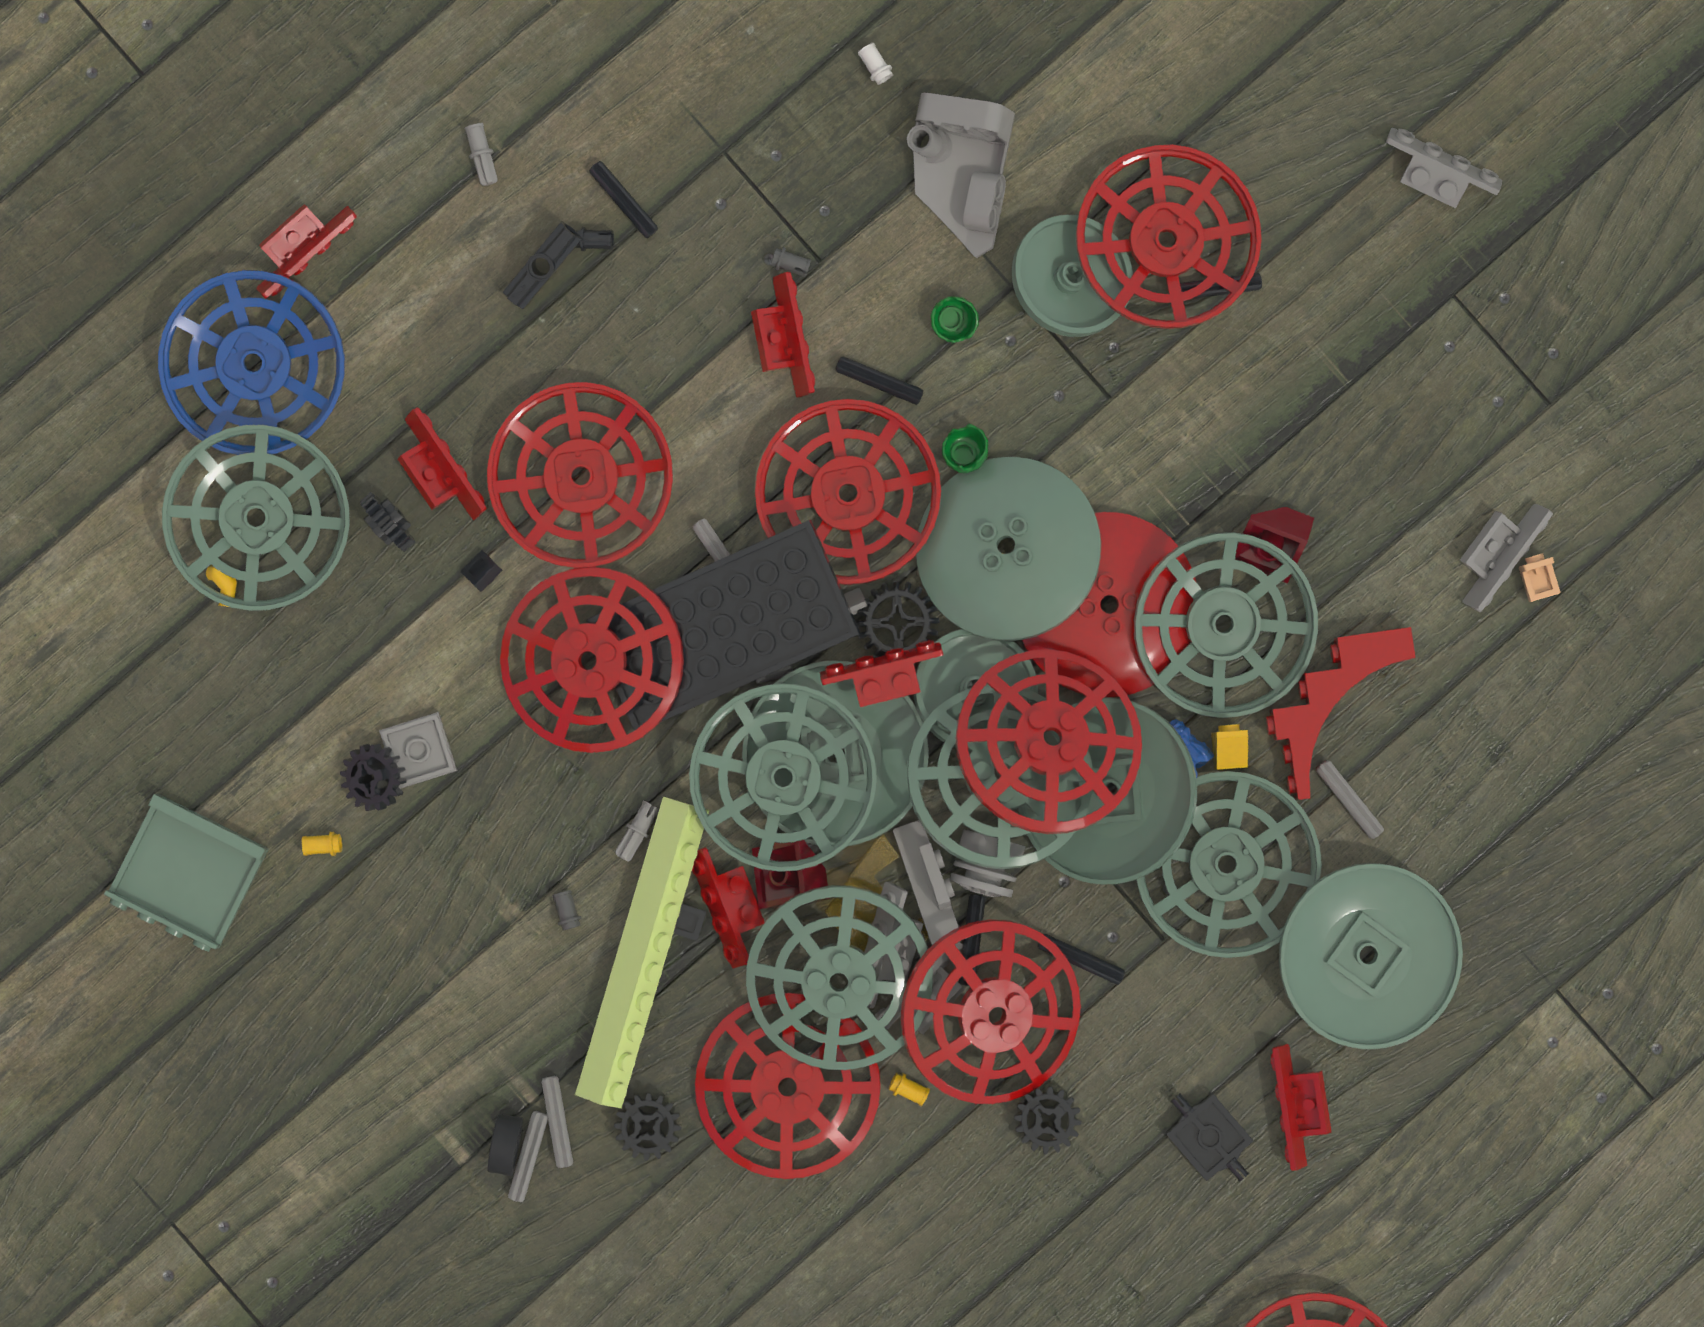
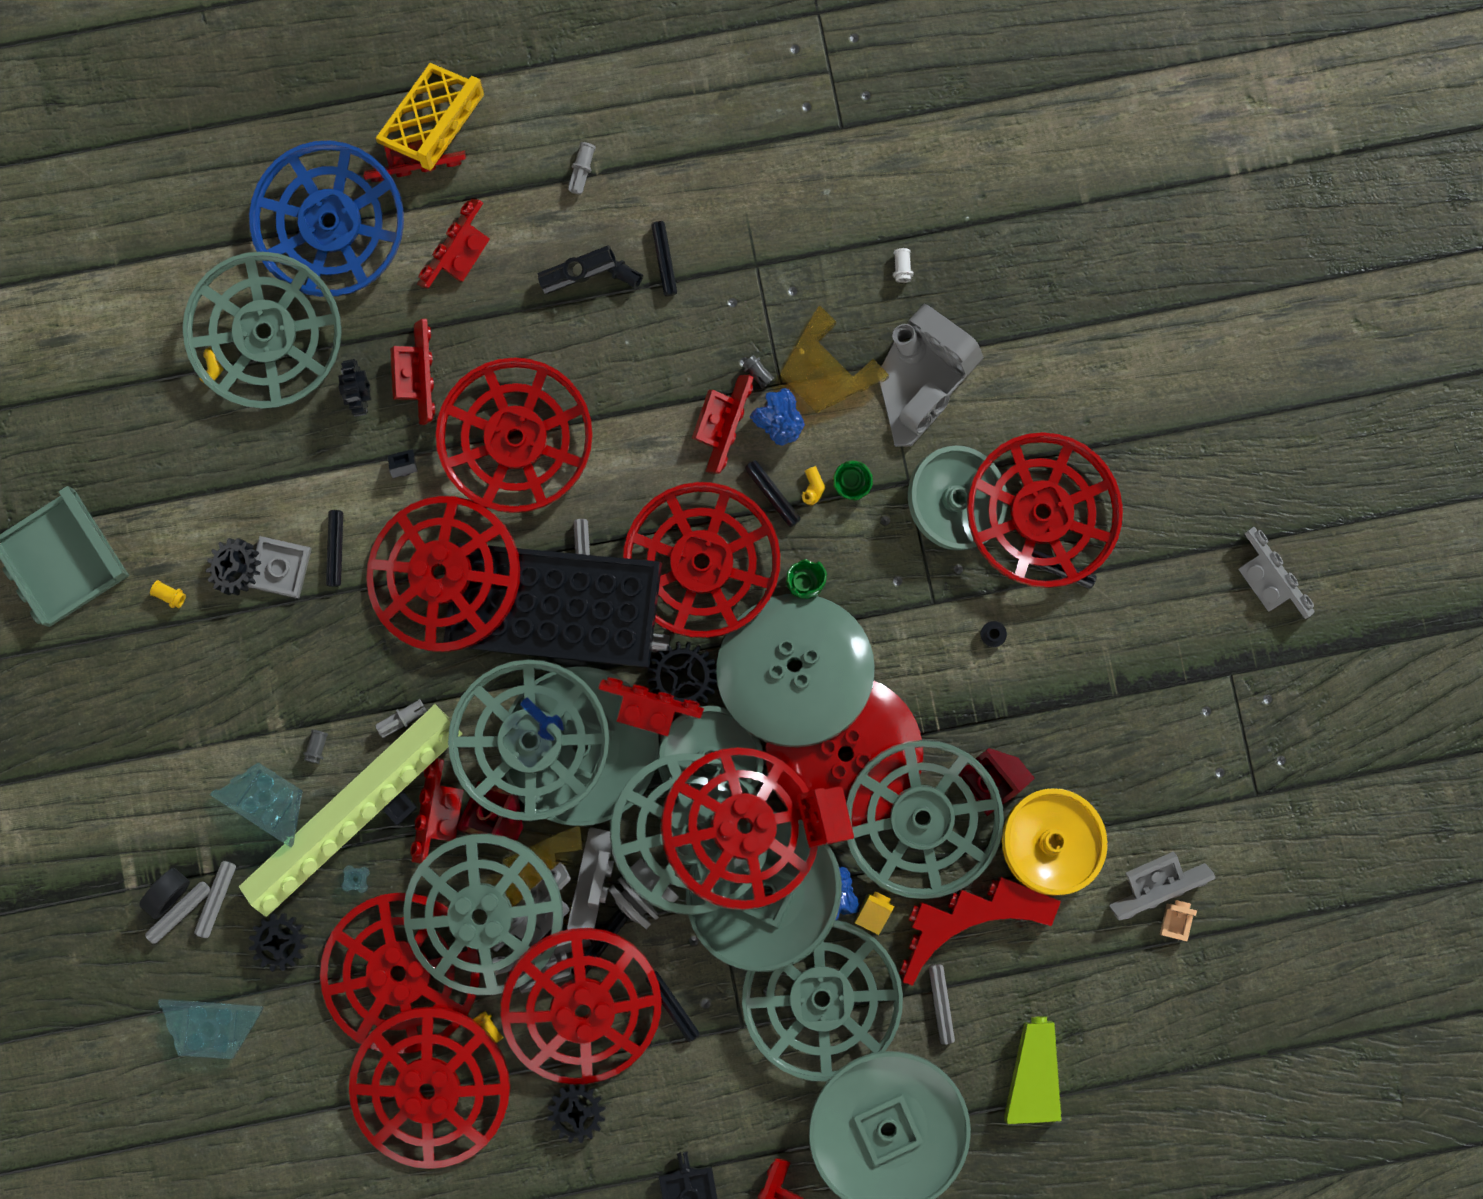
camera: 30 degrees right, 5 degrees down
none -> clear light blue wing [158,999,263,1059]
none -> clear light blue wing [210,762,303,848]
none -> black axle [326,510,343,587]
none -> clear light blue plate [342,865,370,893]
none -> red dish [349,1007,510,1169]
none -> yellow fence [376,63,484,171]
none -> red bracket [417,199,490,288]
none -> clear blue bar [520,697,565,741]
none -> blue hair [750,388,805,446]
none -> clear yellow wing [780,306,890,413]
none -> red bracket [797,787,854,848]
none -> yellow arm [802,466,825,505]
none -> black plate [980,621,1007,647]
none -> yellow dish [1002,788,1108,896]
none -> lime slope [1004,1016,1061,1124]

